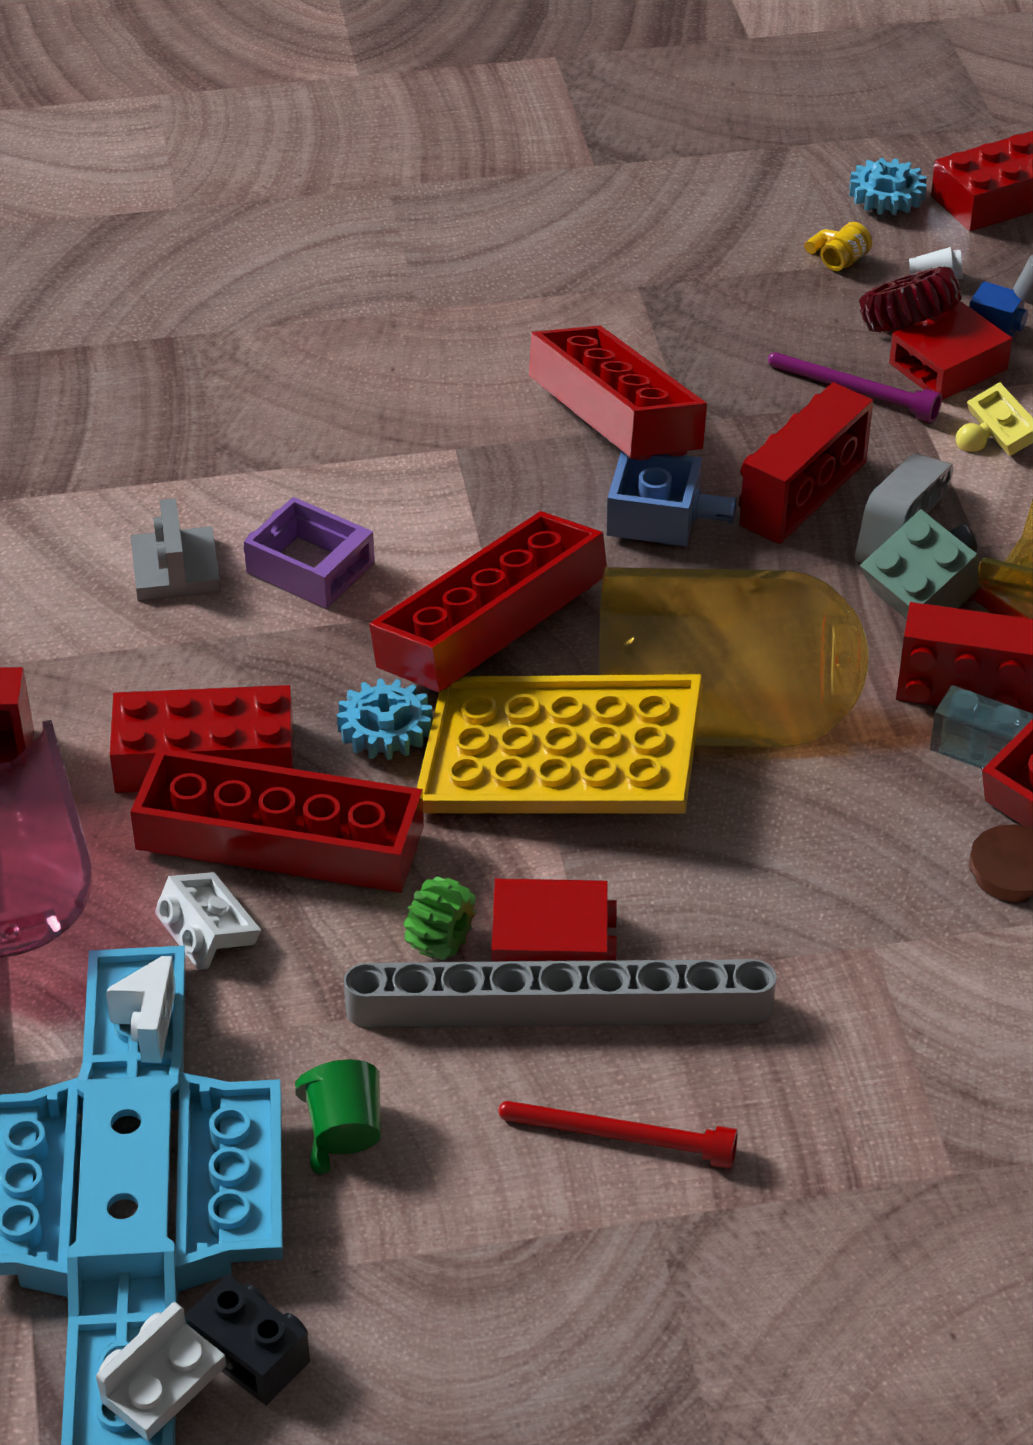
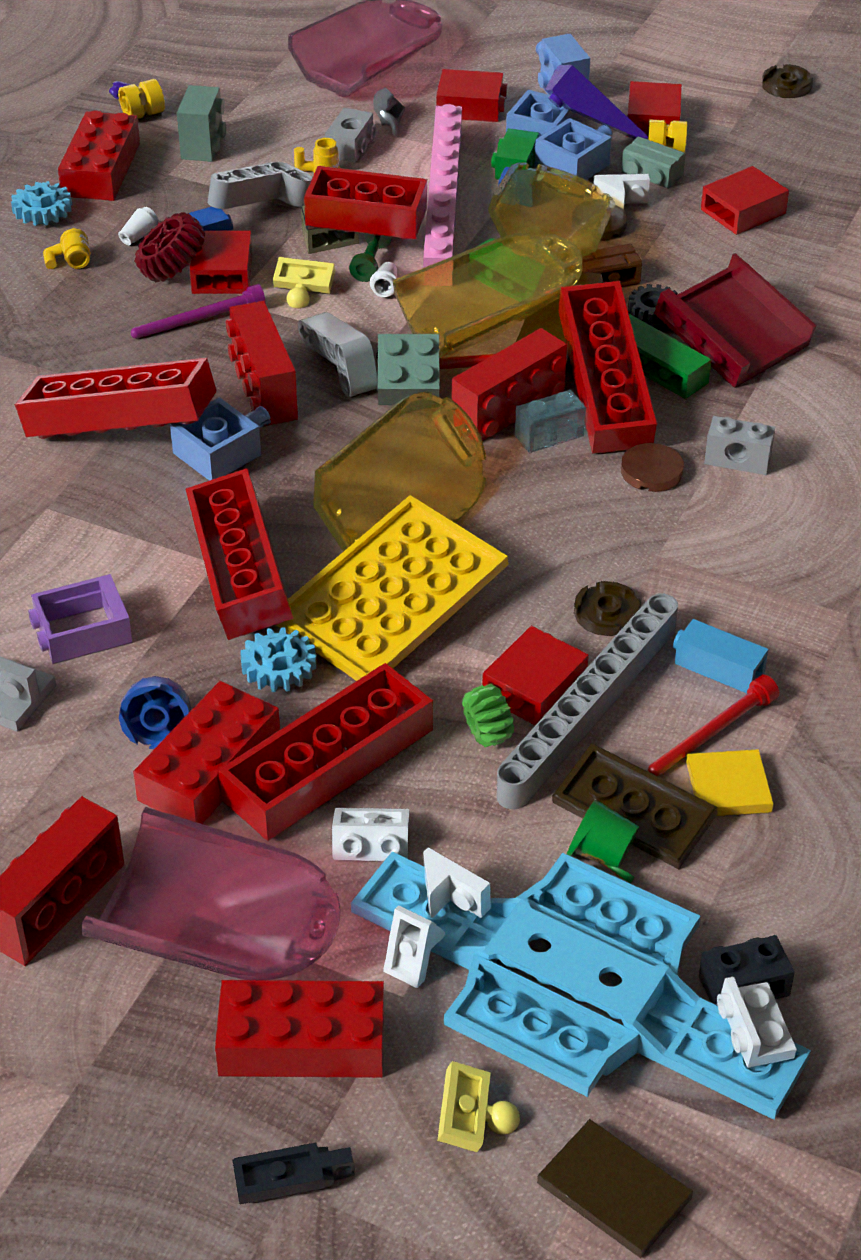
camera: 55 degrees left, 0 degrees up
none -> blue cylinder [118,676,192,750]
none -> white slope [383,905,445,988]
none -> dark brown tile [552,743,718,870]
none -> dark brown tile [574,581,641,636]
none -> dark azure brick [673,619,769,693]
none -> yellow tile [686,749,773,816]

